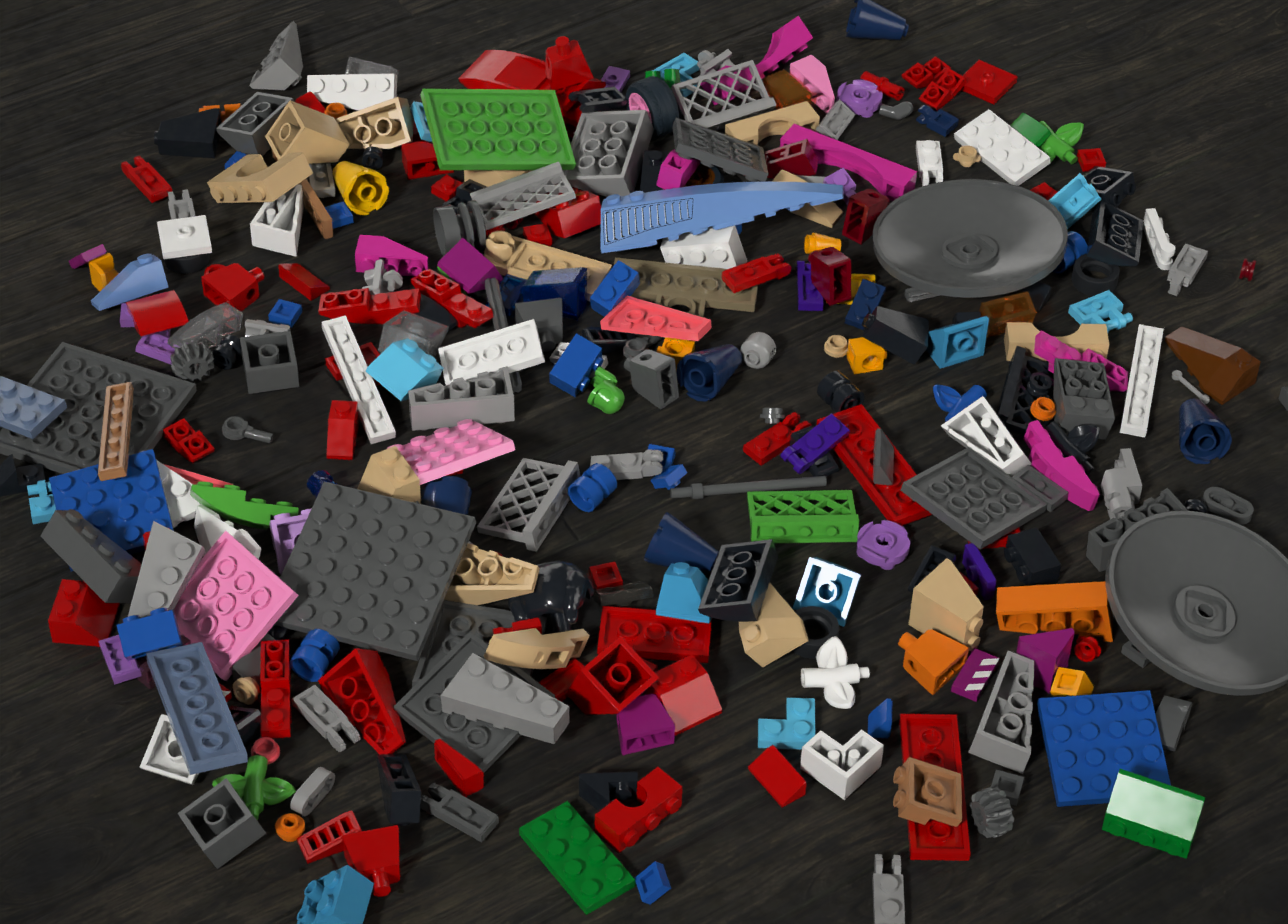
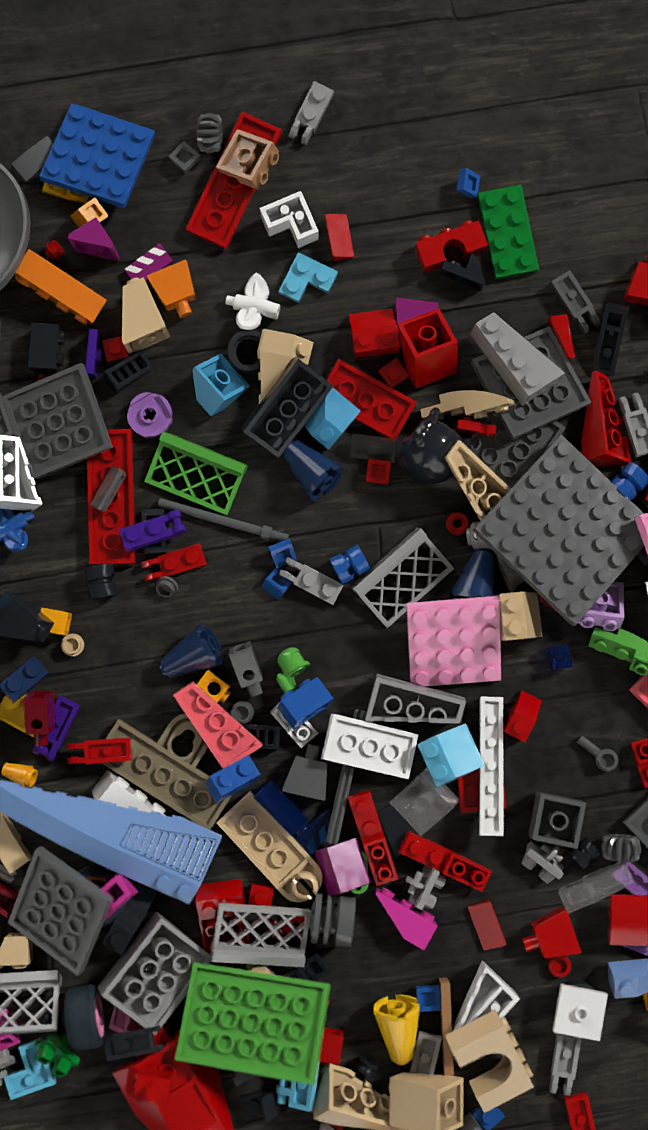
camera: 160 degrees left, 40 degrees up
blue plate [268,299,302,328] -> none
red tile [538,657,584,702] -> none
medium lavender plate [601,66,630,92] -> none
light grey head [740,332,776,369] -> none
blue slope [868,698,892,739] -> none
light grey wedge [968,651,1034,774] -> none
slope [1102,769,1206,859] -> none

